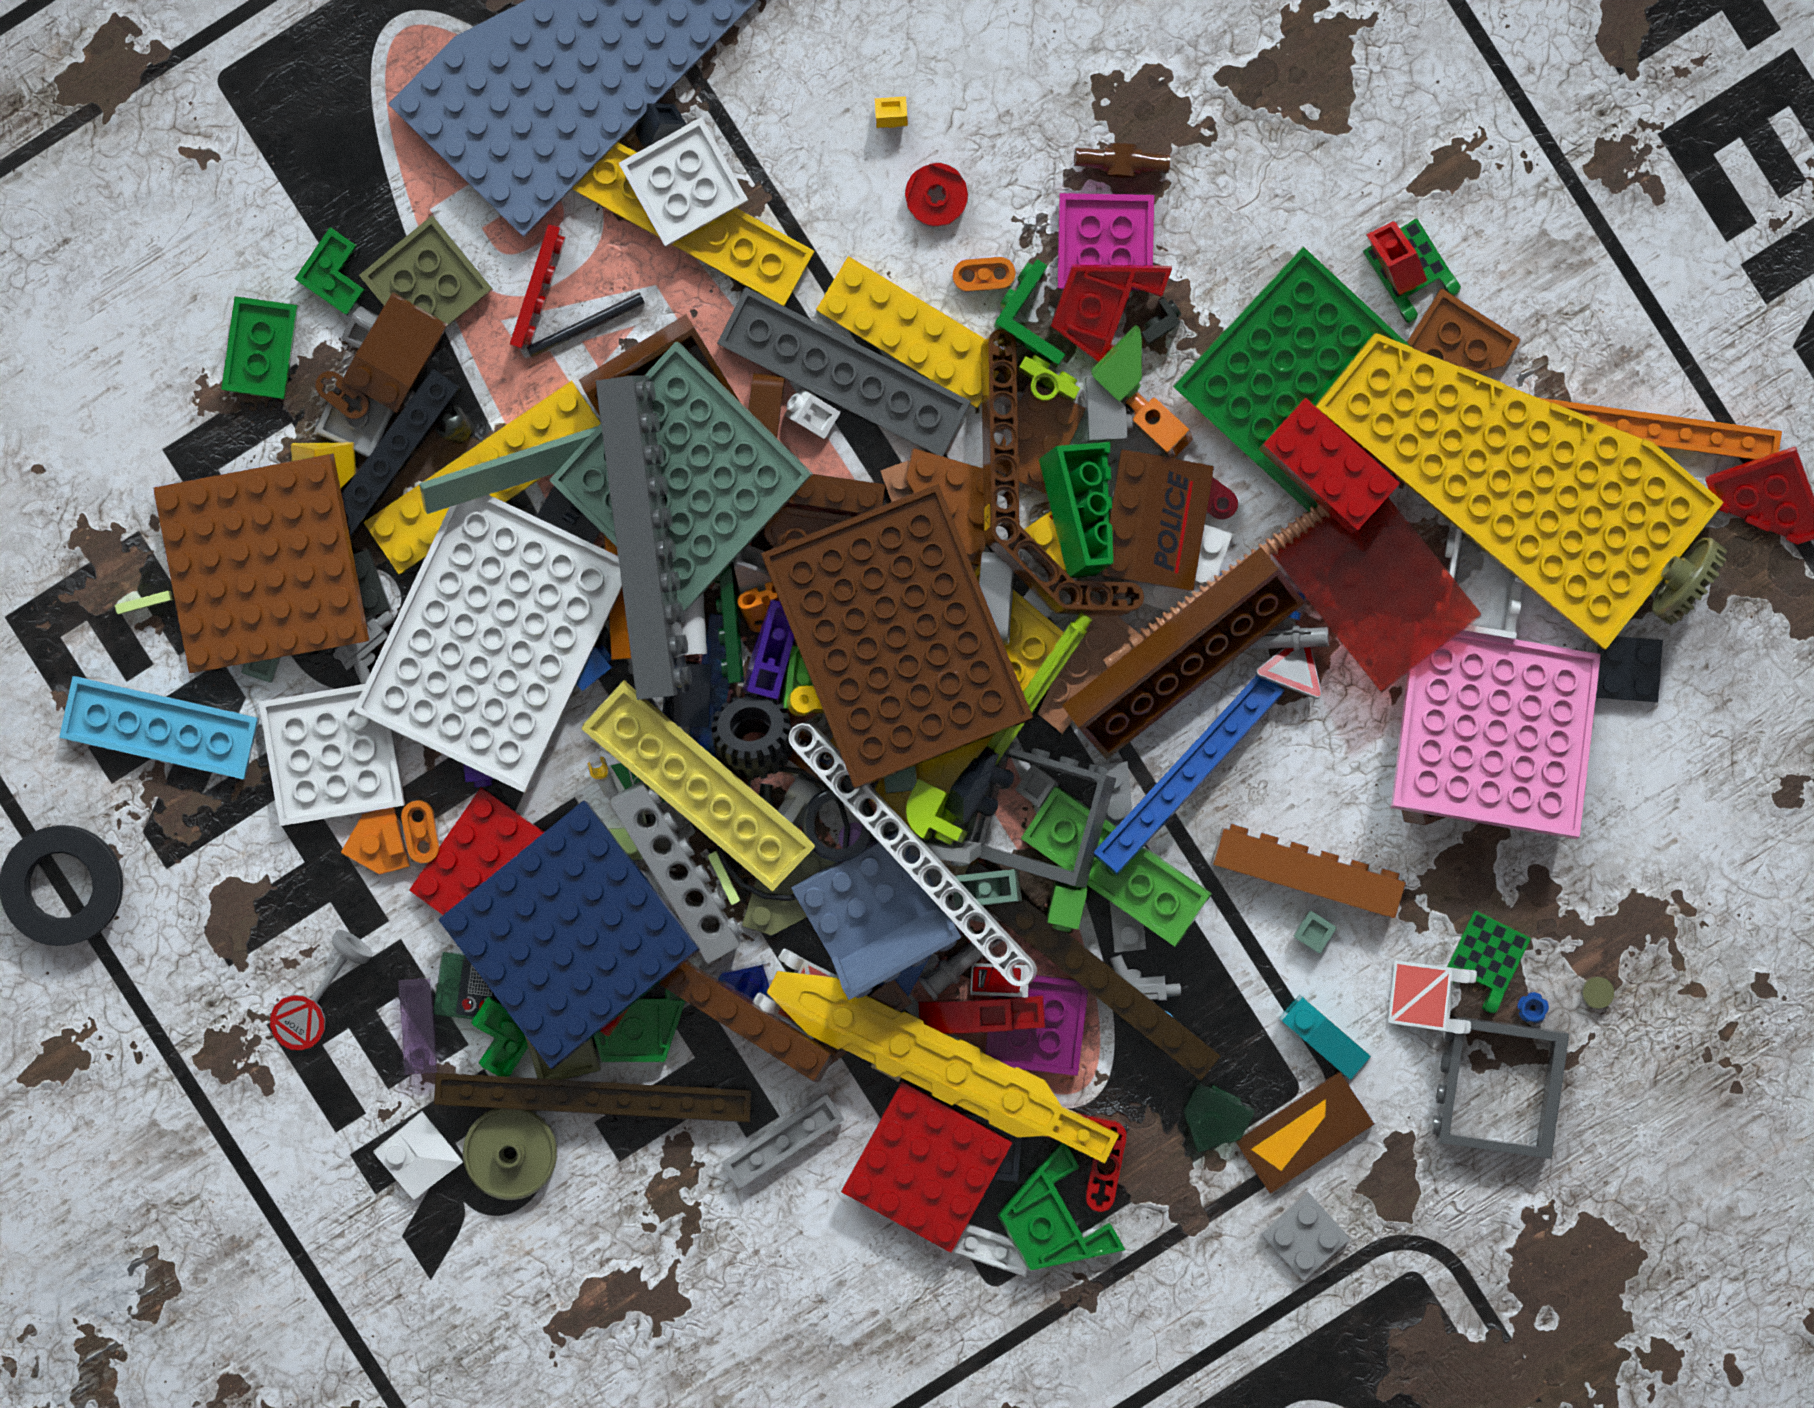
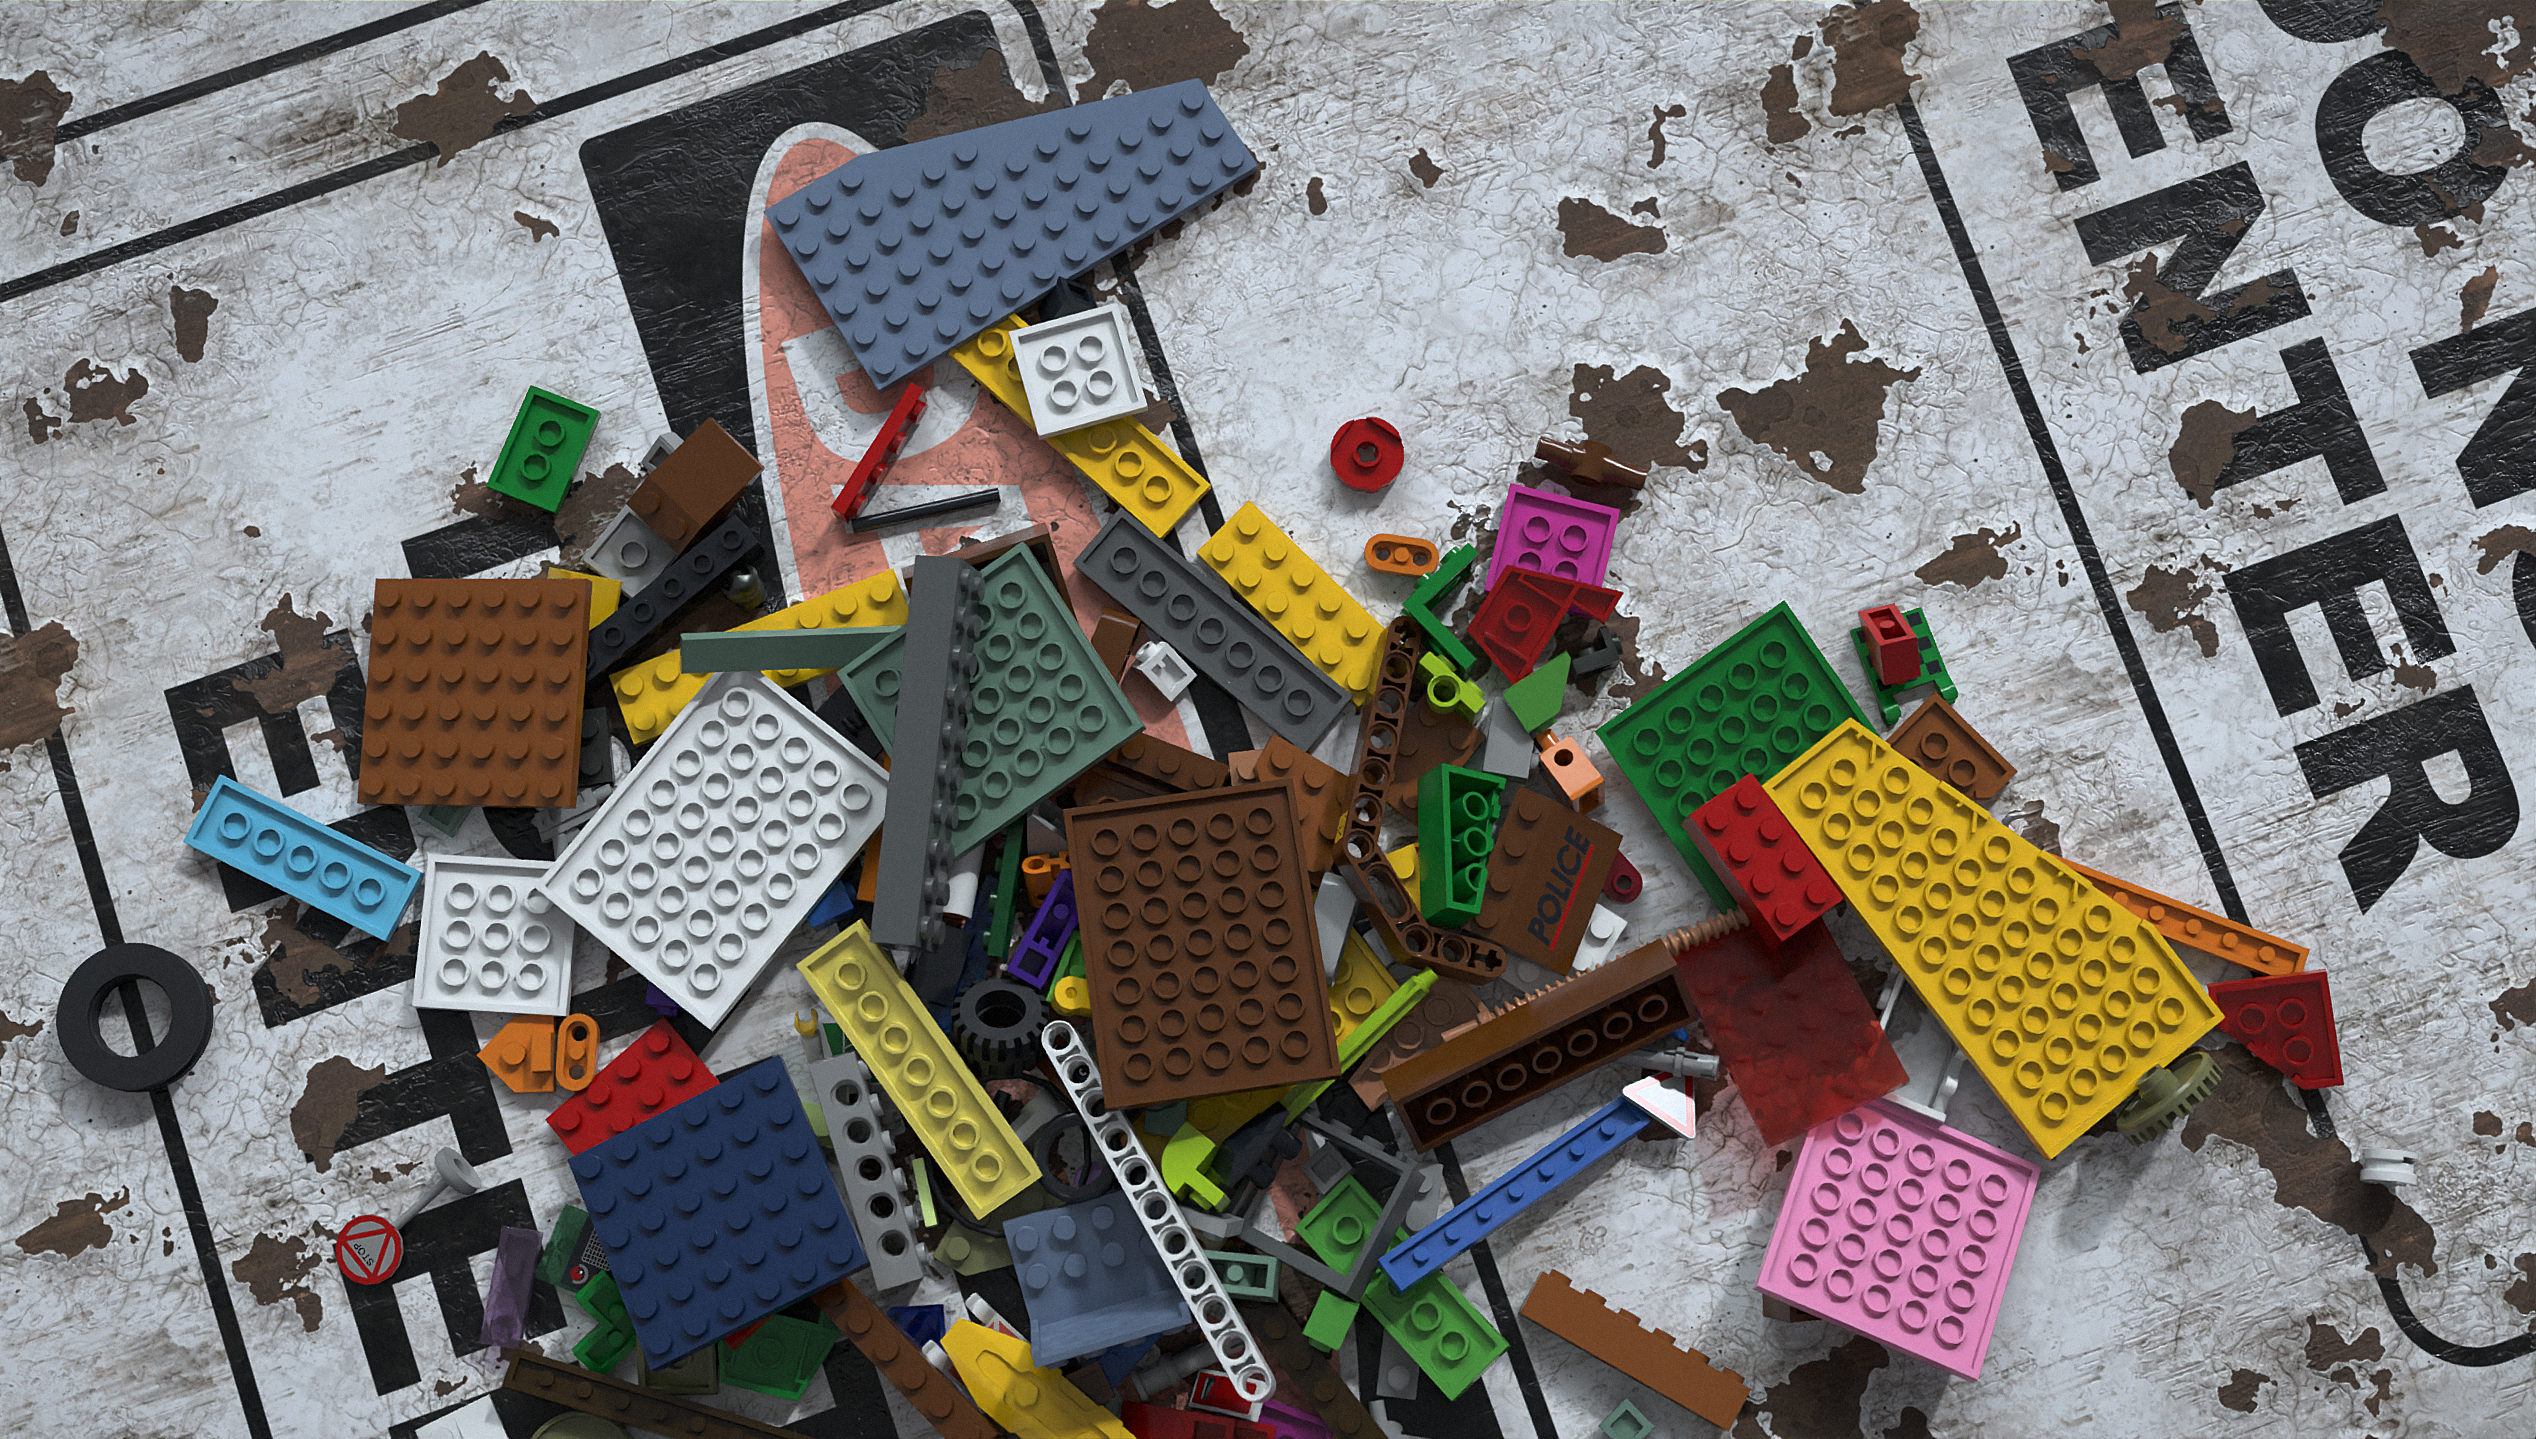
camera: 15 degrees right, 10 degrees down
yellowish green piece [115,591,174,614] -> none
green plate [294,227,365,316] -> none
reddish brown beam [315,371,370,419] -> none
olive plate [359,215,493,327] -> none
yellow plate [874,96,908,128] -> none
black plate [1596,636,1663,703] -> none

